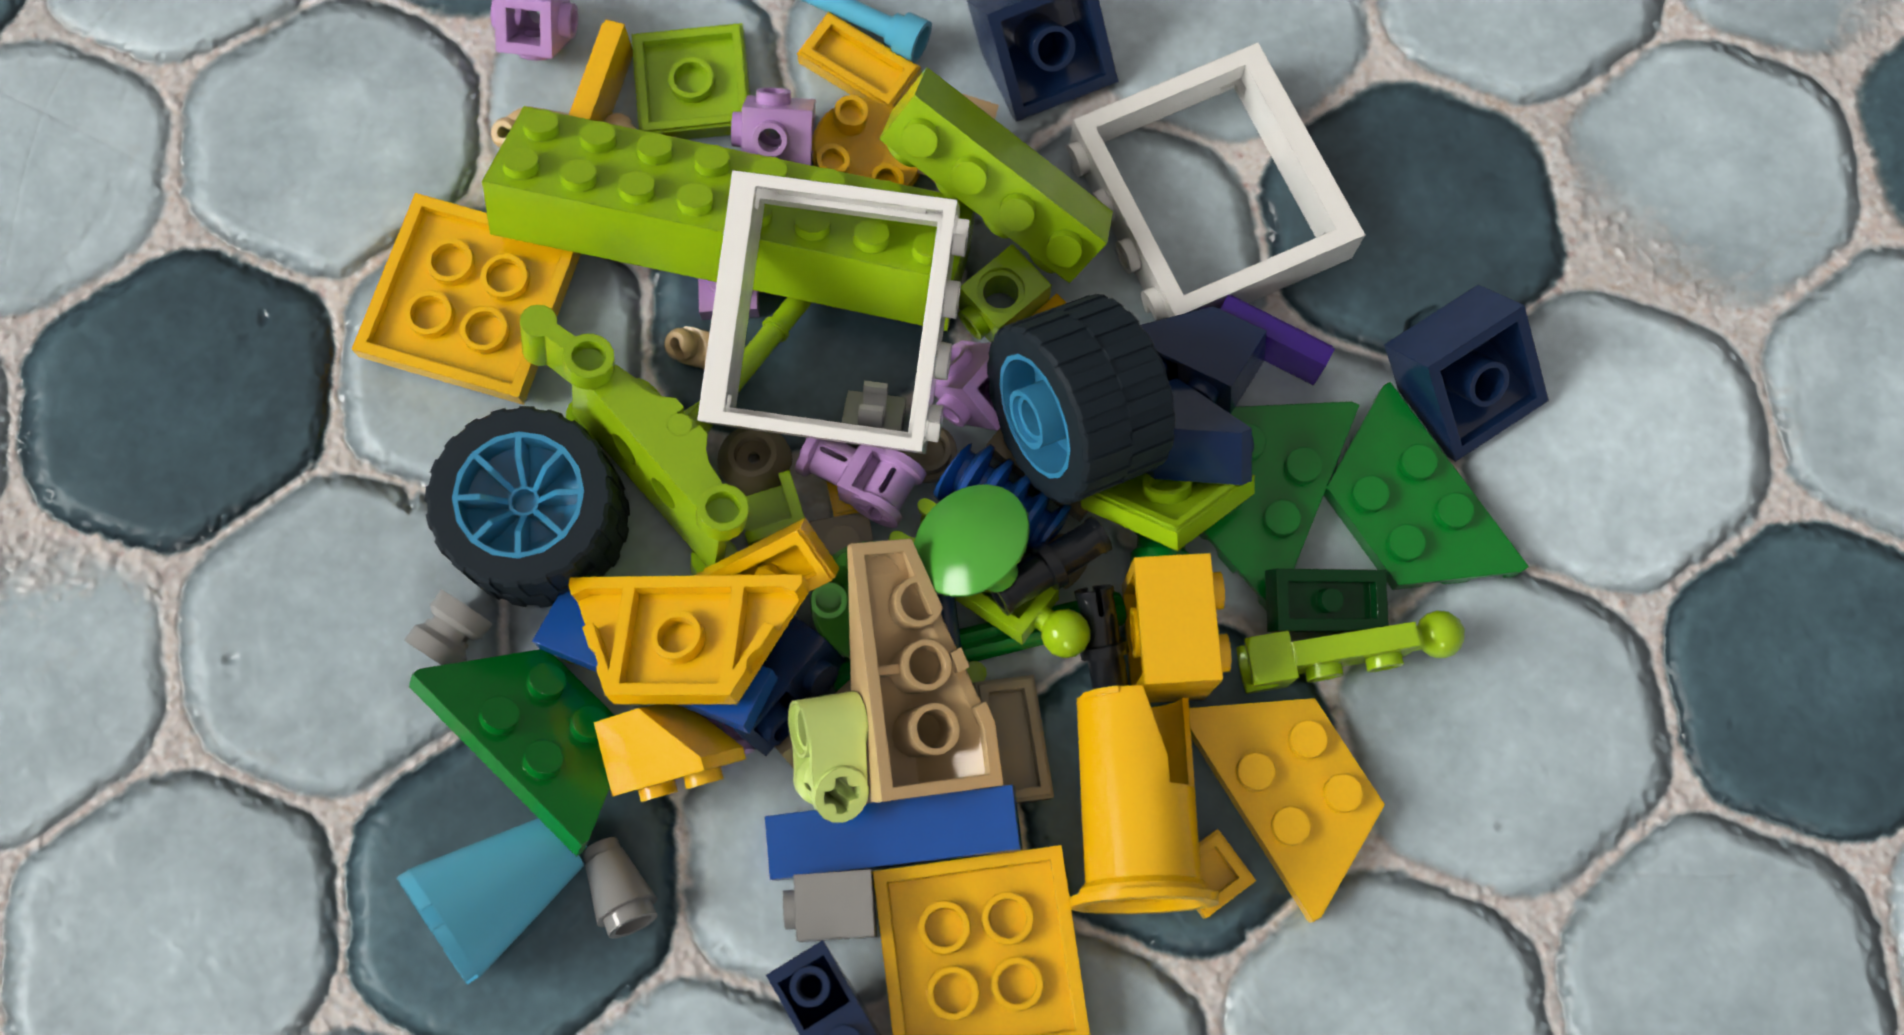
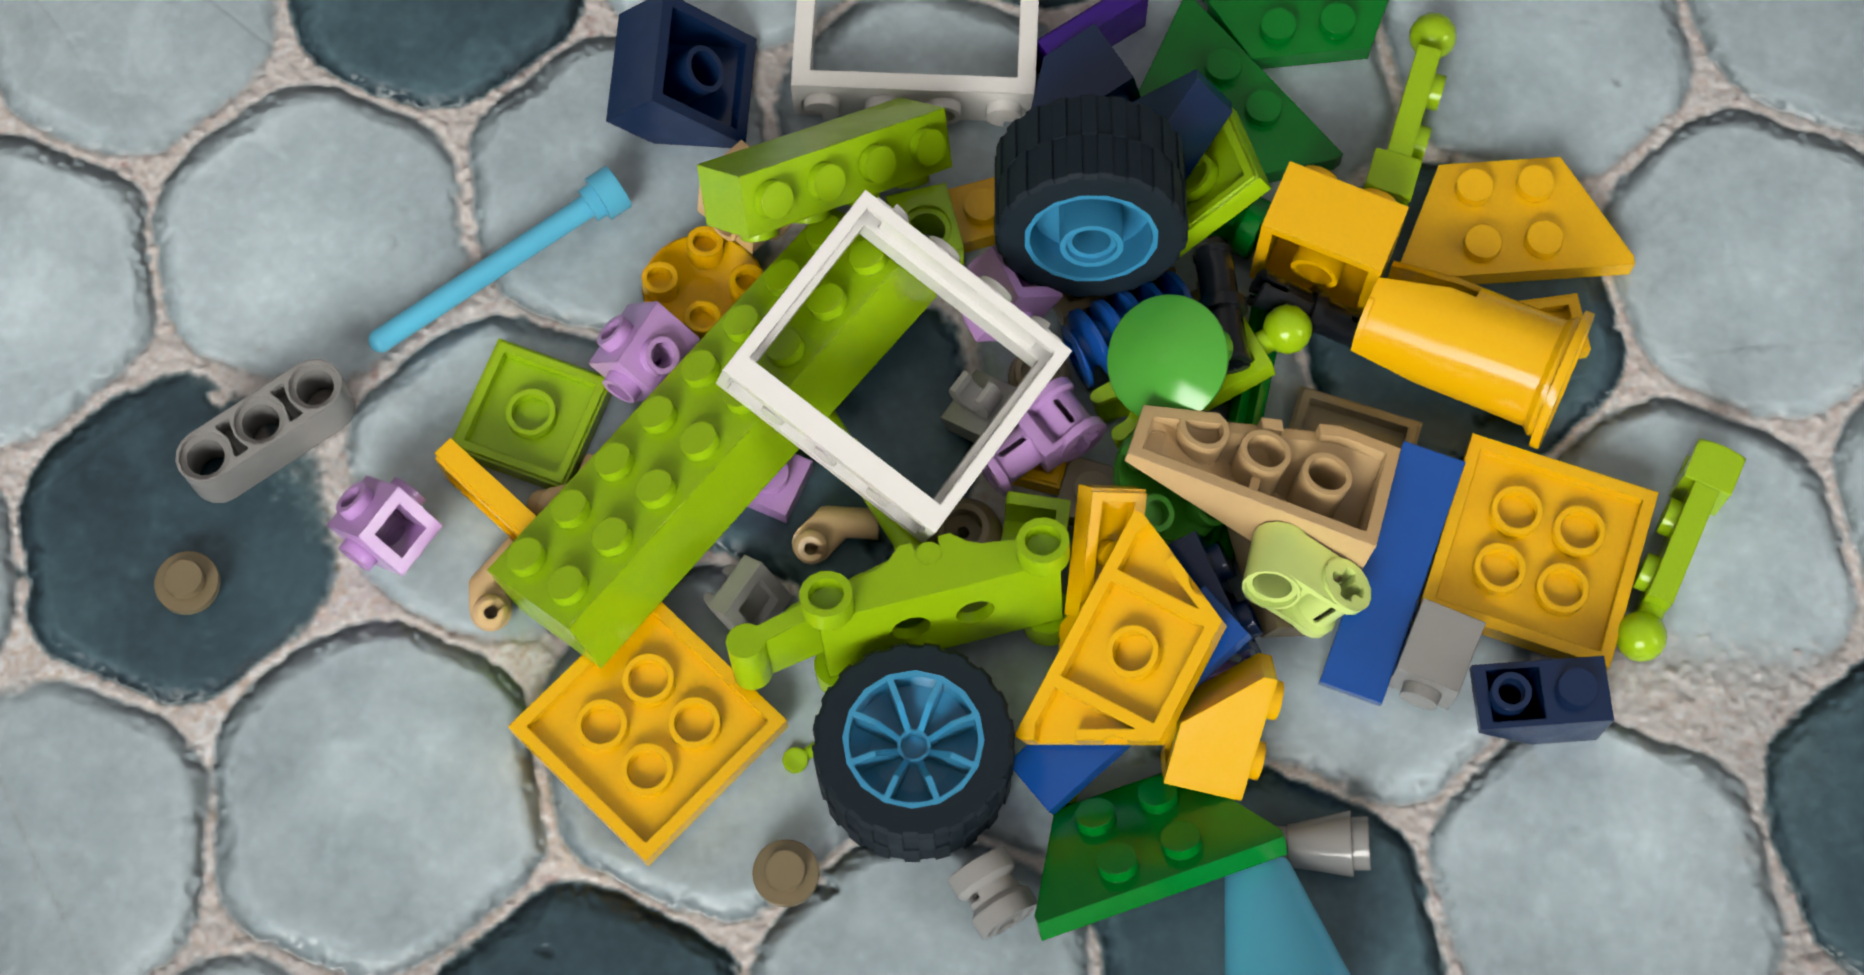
camera: 60 degrees left, 5 degrees down
yellow tile [797,12,921,110] -> none
dark green plate [1265,568,1389,632] -> none
none -> light grey tile [702,555,793,630]
none -> dark tan plate [752,839,820,907]

